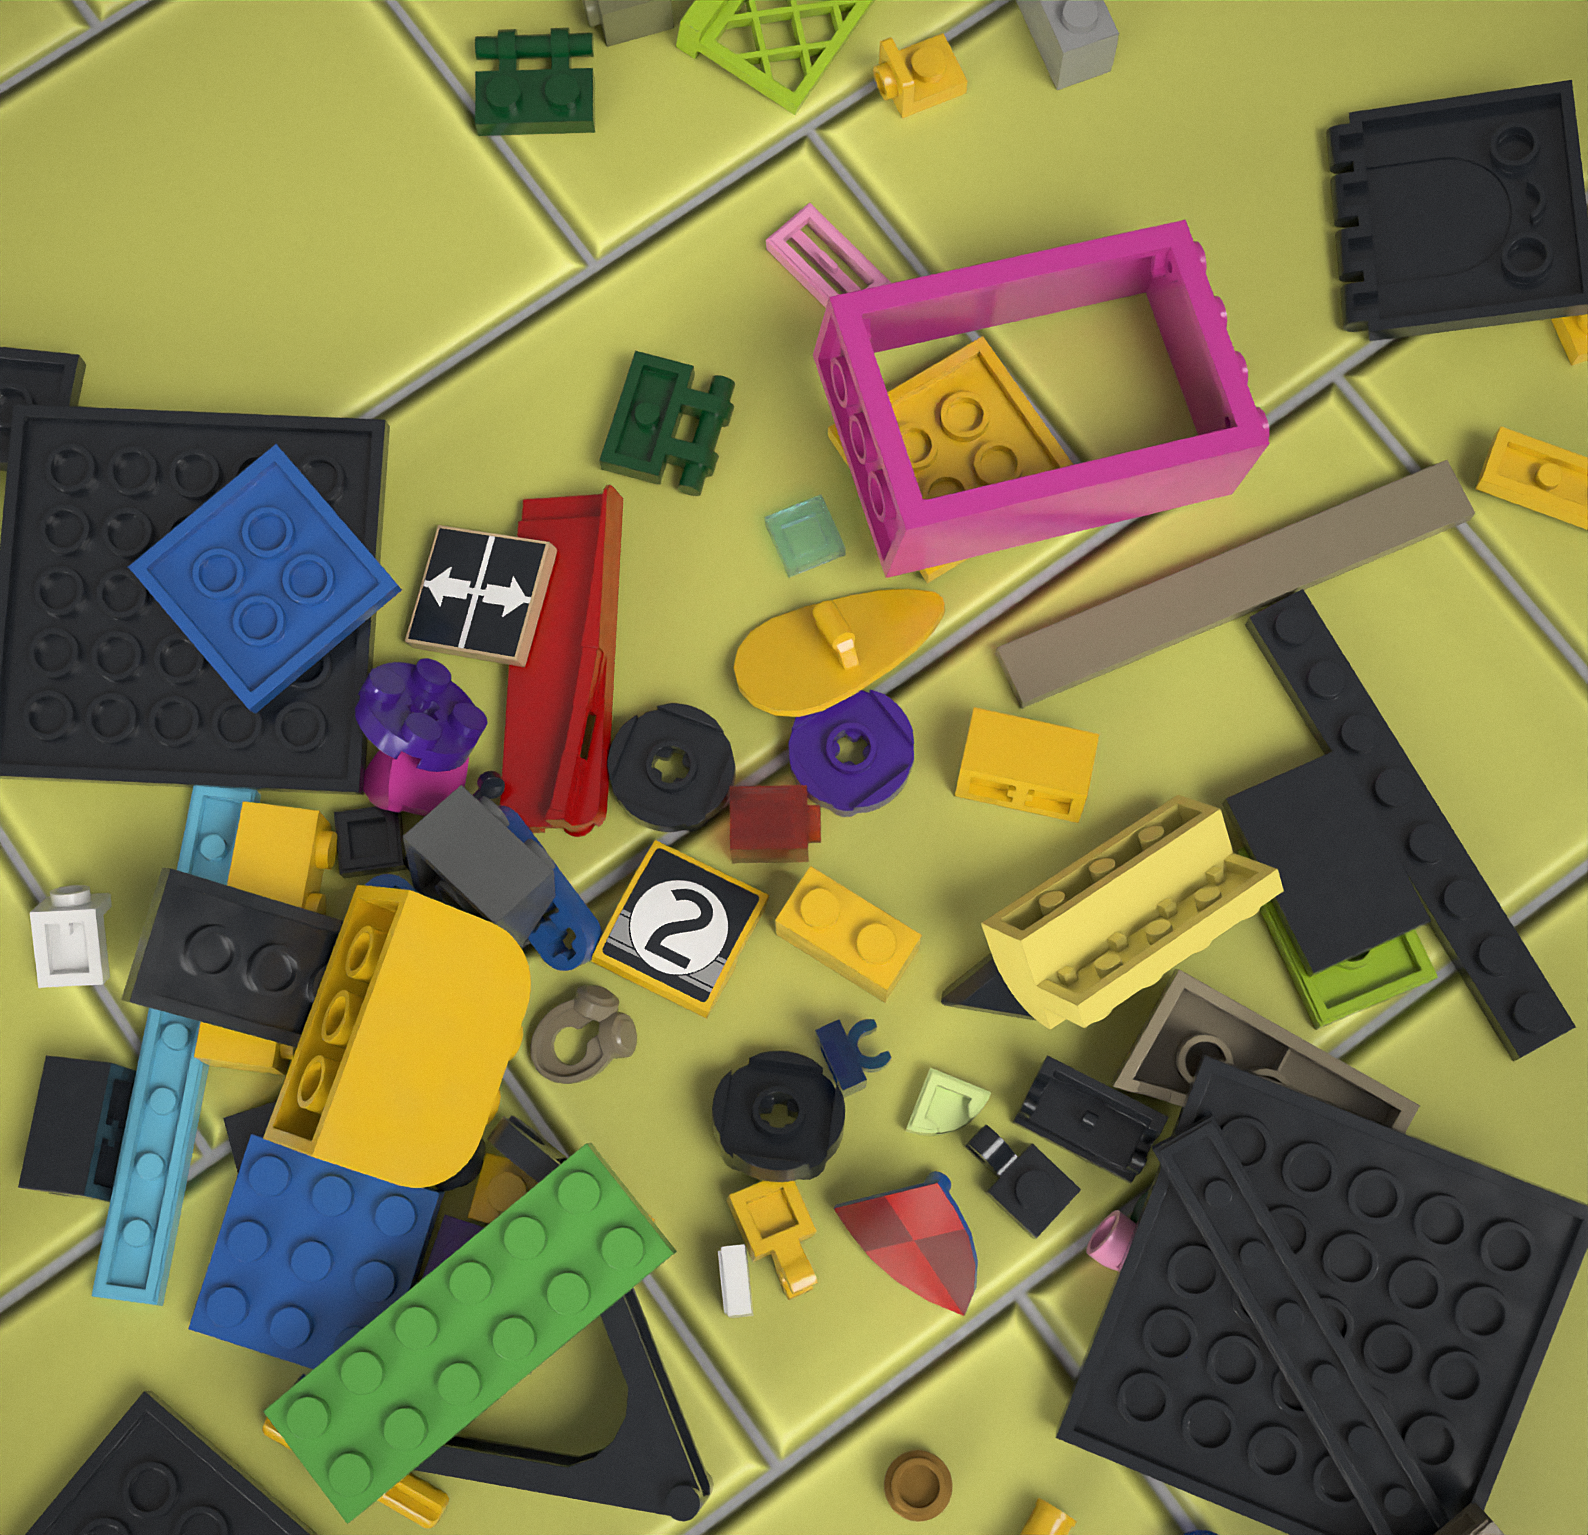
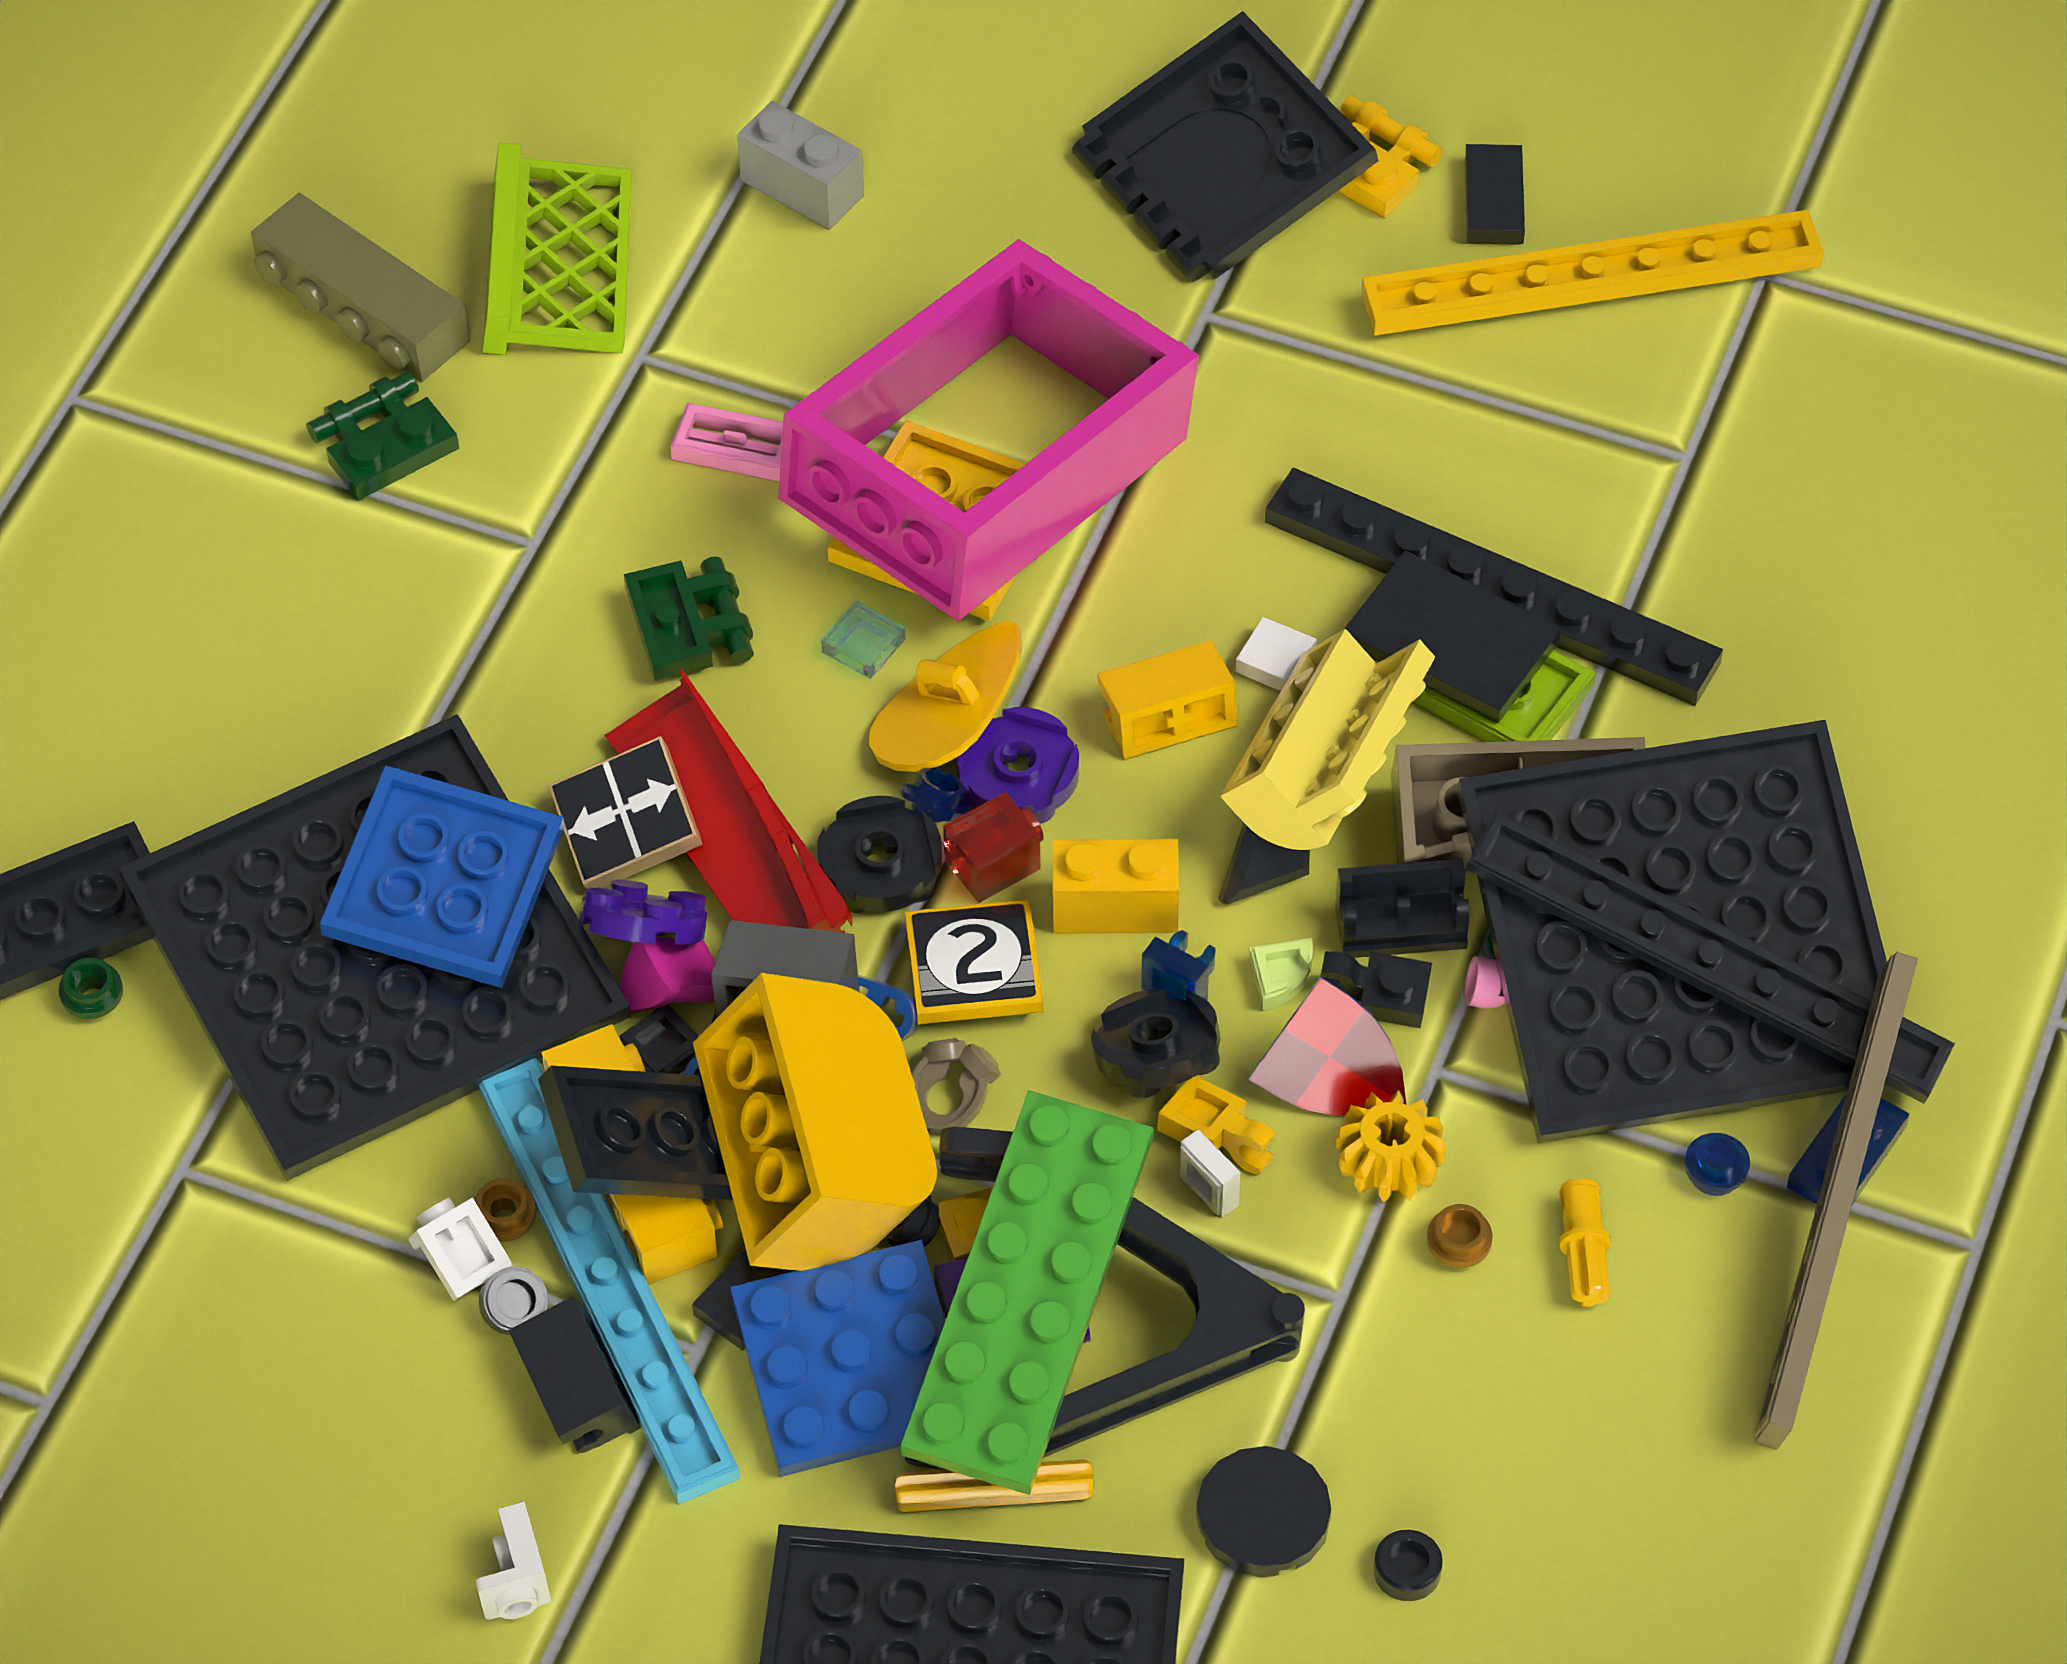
camera: 35 degrees left, 20 degrees down
yellow bracket [873,33,968,119] -> none
dark tan tile [995,460,1475,709] -> none
none -> pearl gold plate [474,1178,536,1242]
none -> tile [479,1267,548,1335]
none -> clear blue plate [900,768,969,822]
none -> white tile [1235,617,1317,691]
none -> yellow gear [1336,1090,1446,1204]

